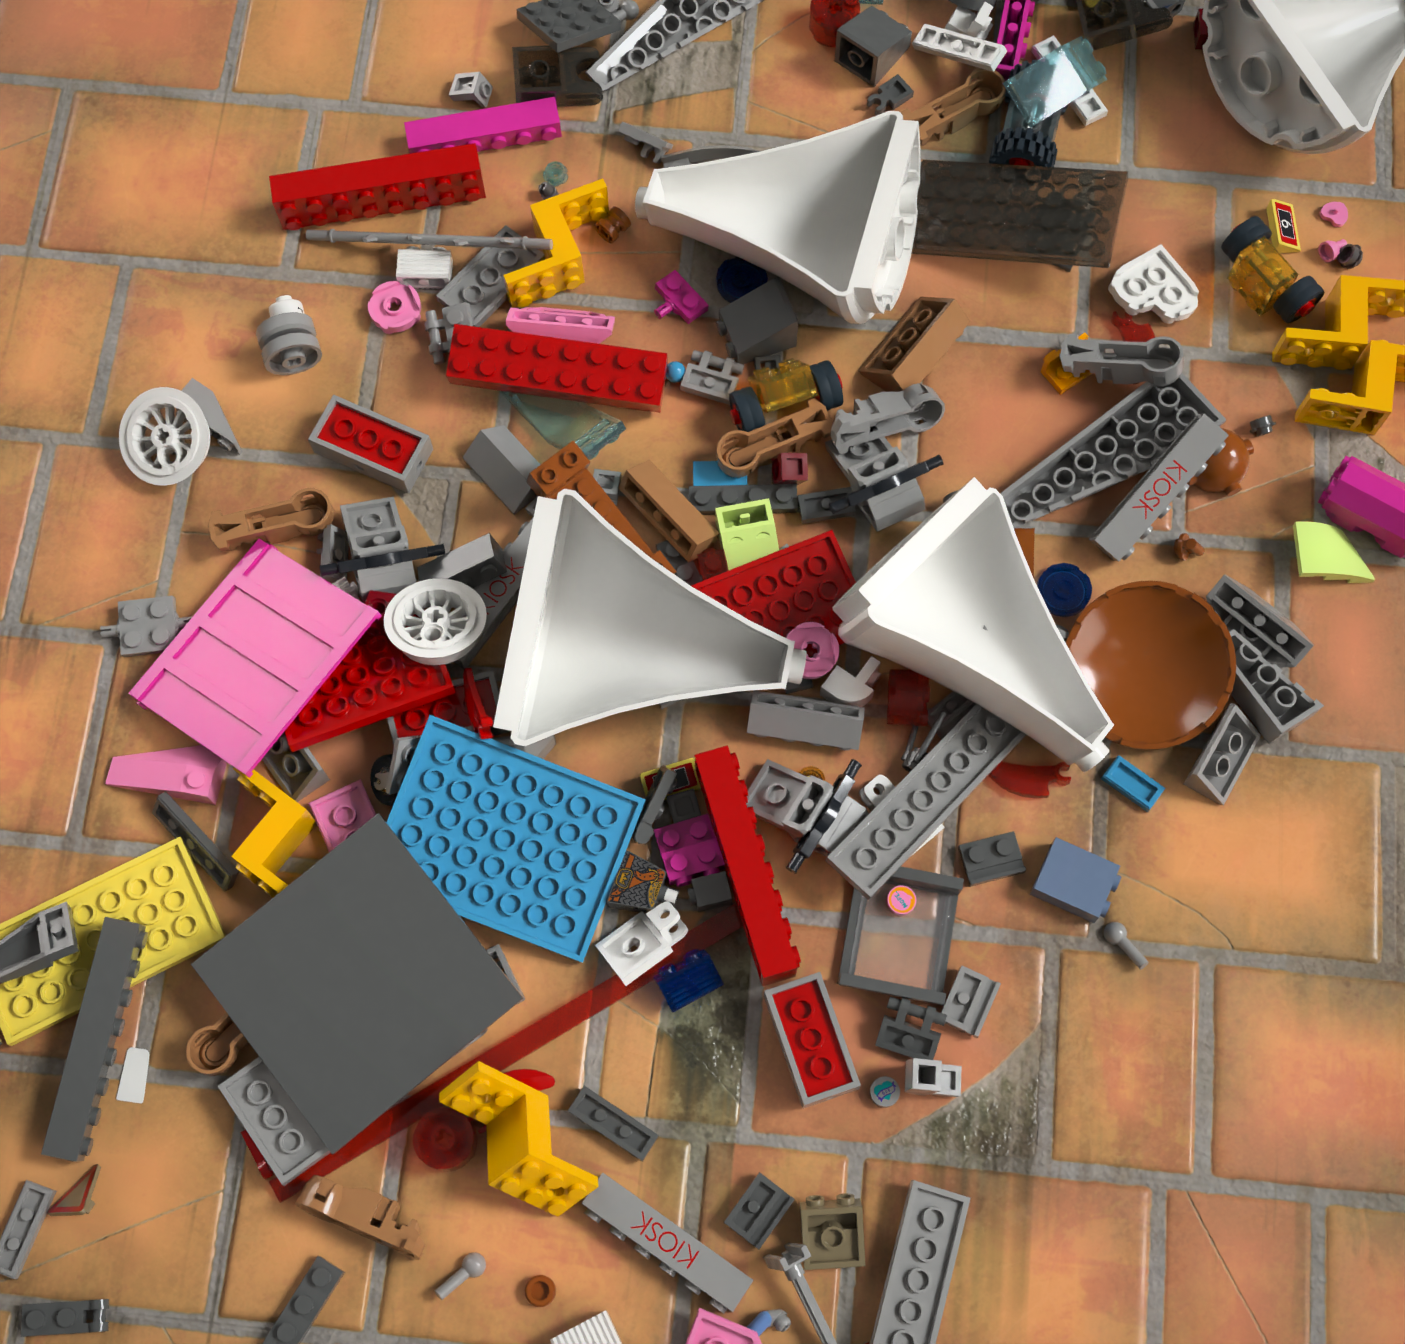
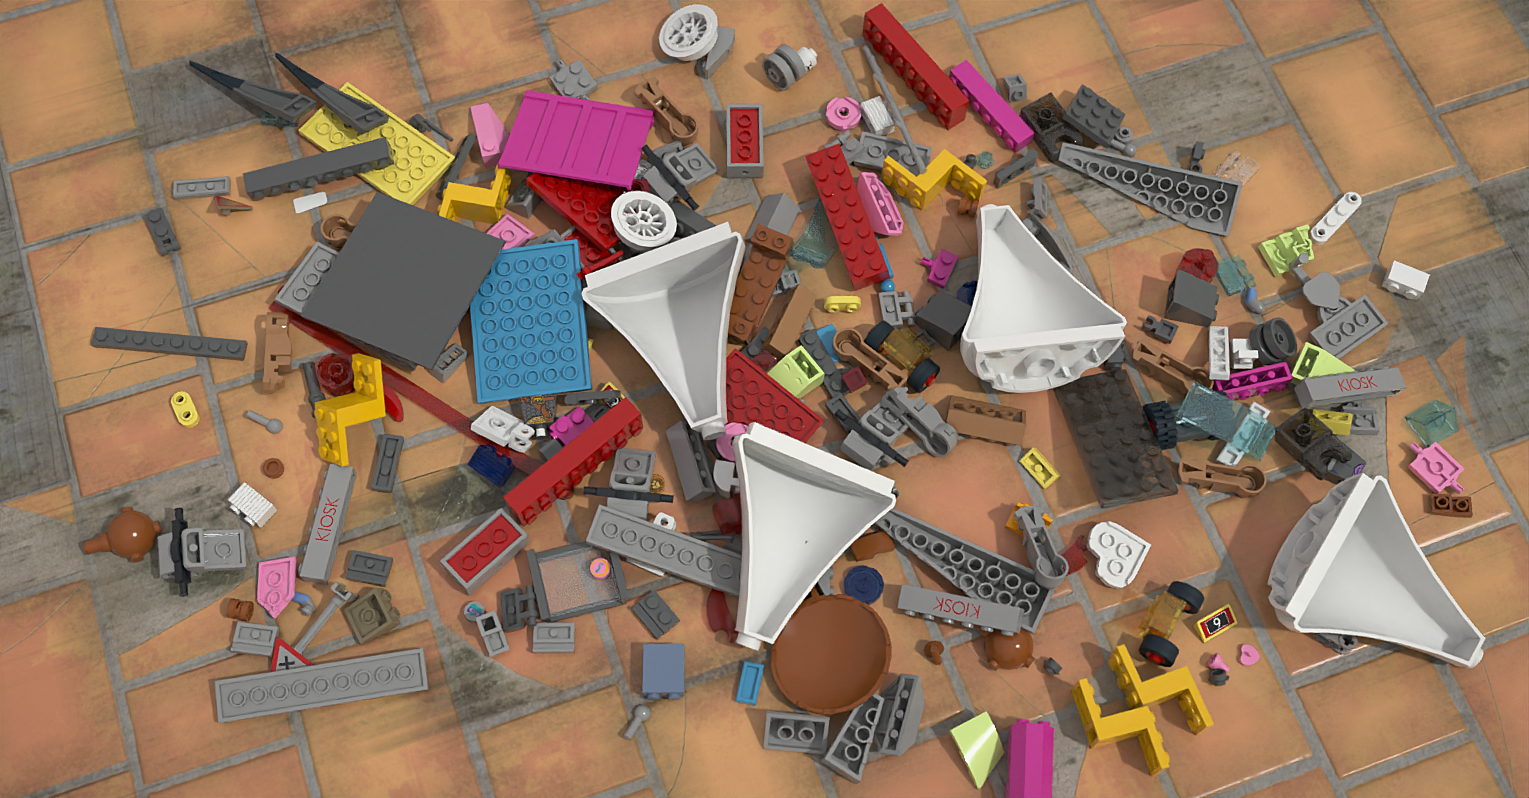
camera: 60 degrees right, 5 degrees down
none -> dark grey pin [302,361,326,418]
none -> dark grey plant [409,114,453,141]
none -> light yellow plate [824,296,861,313]
none -> dark grey plate [993,149,1038,189]
none -> light yellow slope [1019,448,1061,489]
none -> medium nougat piece [1177,454,1267,498]

